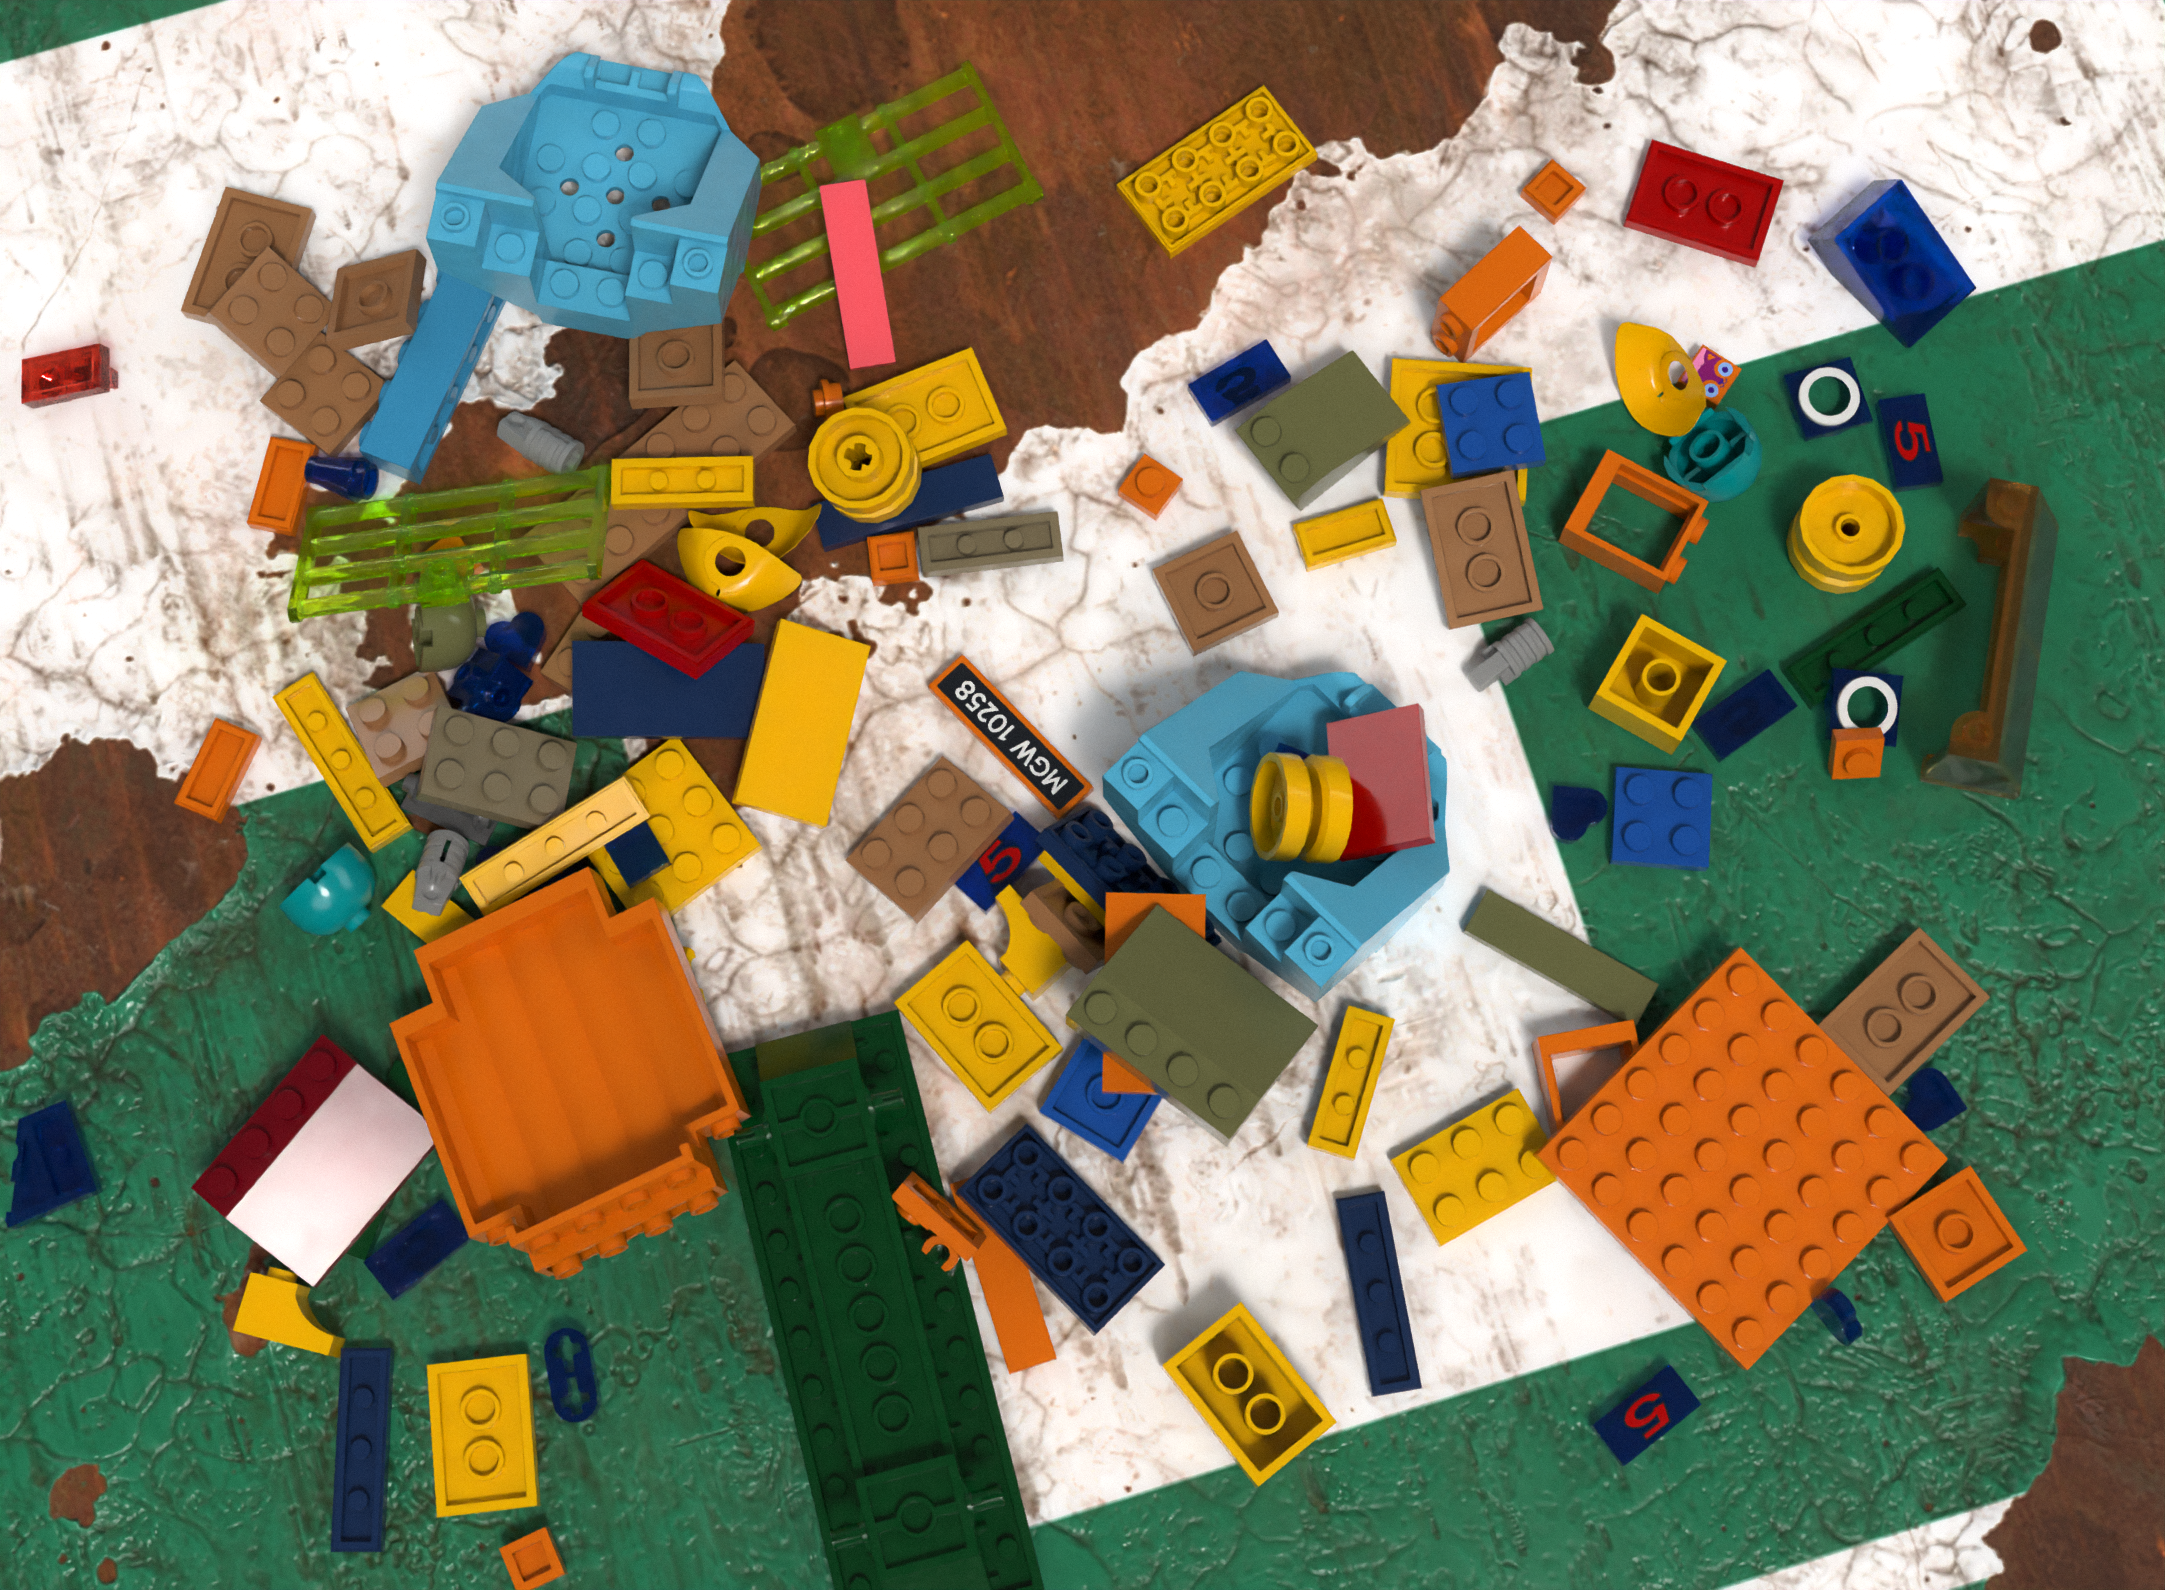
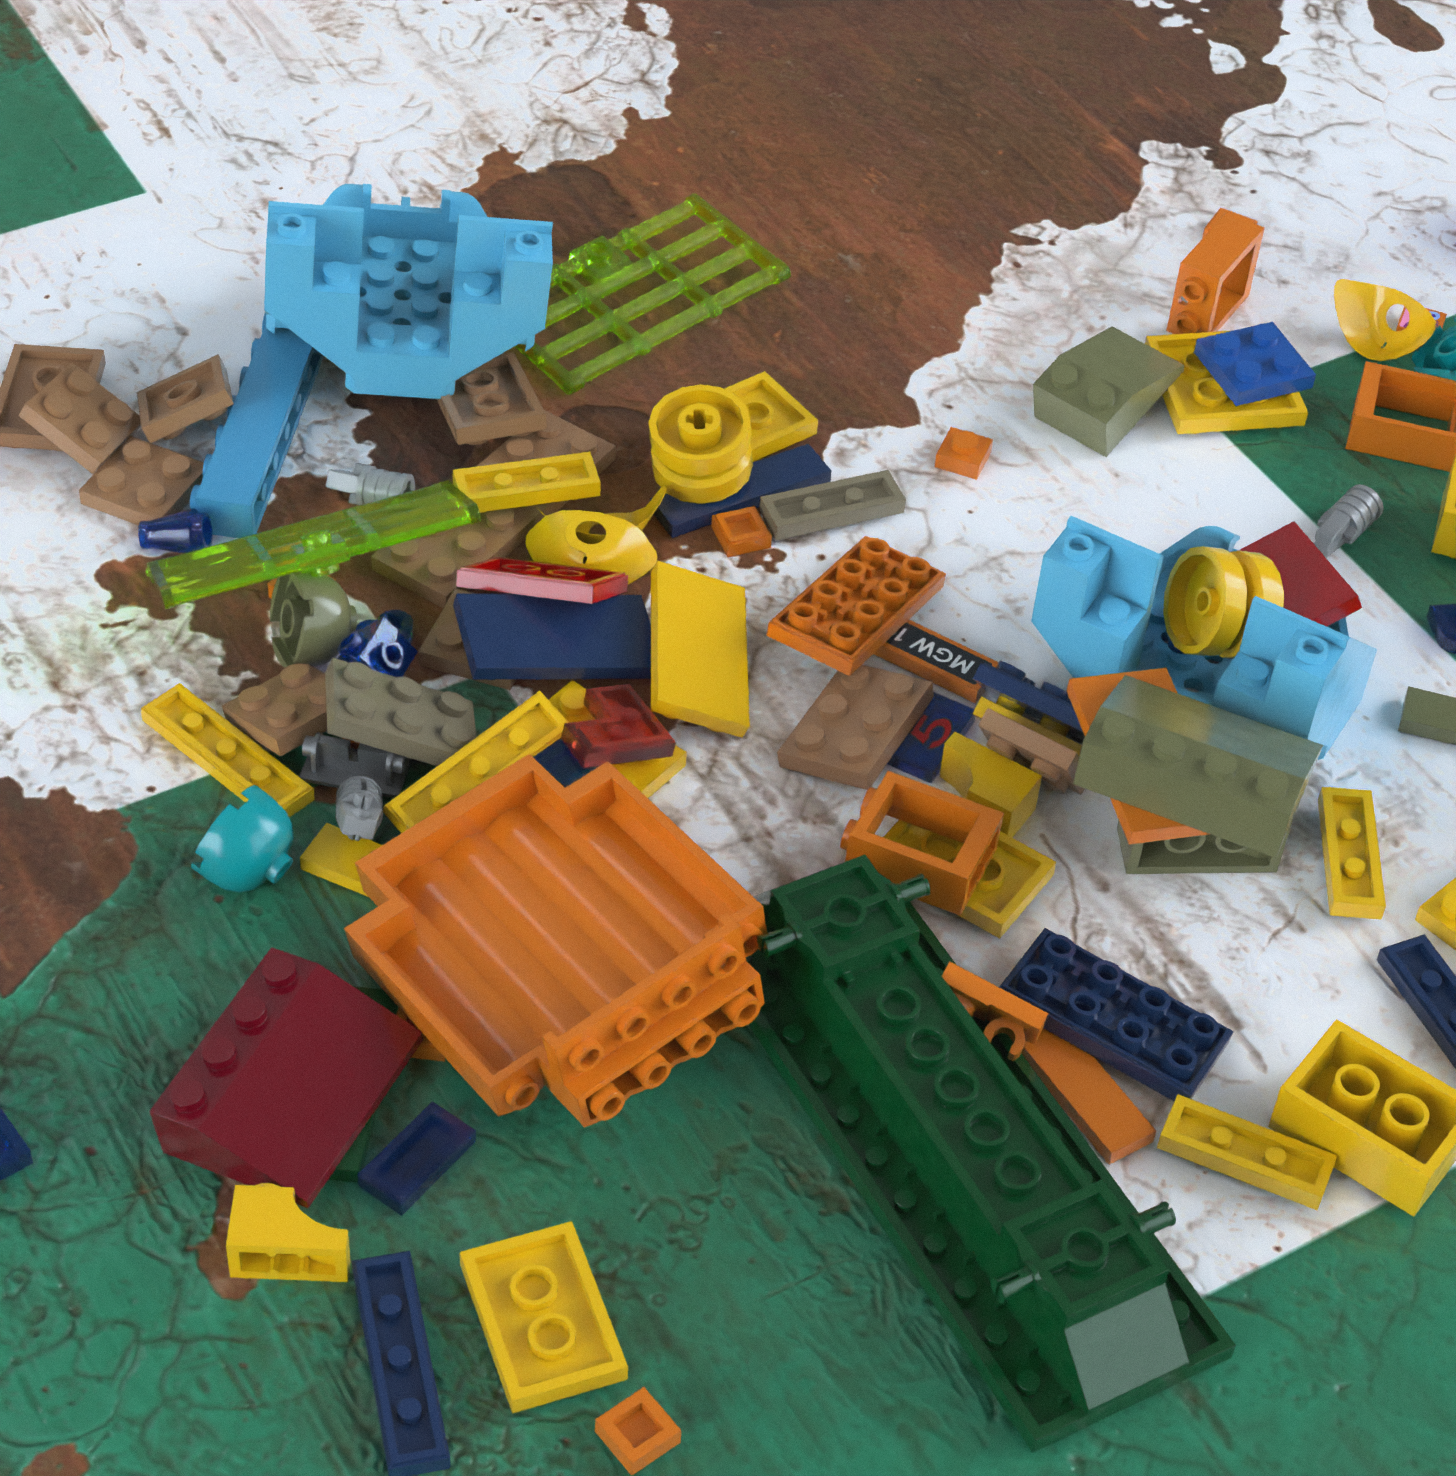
camera: 20 degrees left, 30 degrees down
orange tile [174,718,262,824] -> none
orange tile [247,436,319,537] -> none
clear blue beam [544,1328,601,1423] -> none
orange plate [812,379,844,422] -> none
coral tile [819,179,896,371] -> none
blue plate [1039,1038,1163,1164] -> none
yellow tile [1116,85,1318,259] -> none
medium nougat plate [1152,531,1279,657] -> none
clear blue tile [1187,339,1291,428] -> none
yellow tile [1292,498,1397,572] -> none
medium nougat plate [1419,470,1543,630] -> none
red tile [1623,139,1784,268] -> none
none -> clear red tile [561,684,676,768]
none -> orange tile [766,536,946,676]
none -> orange window [840,771,1004,916]
none -> yellow plate [1157,1094,1338,1211]

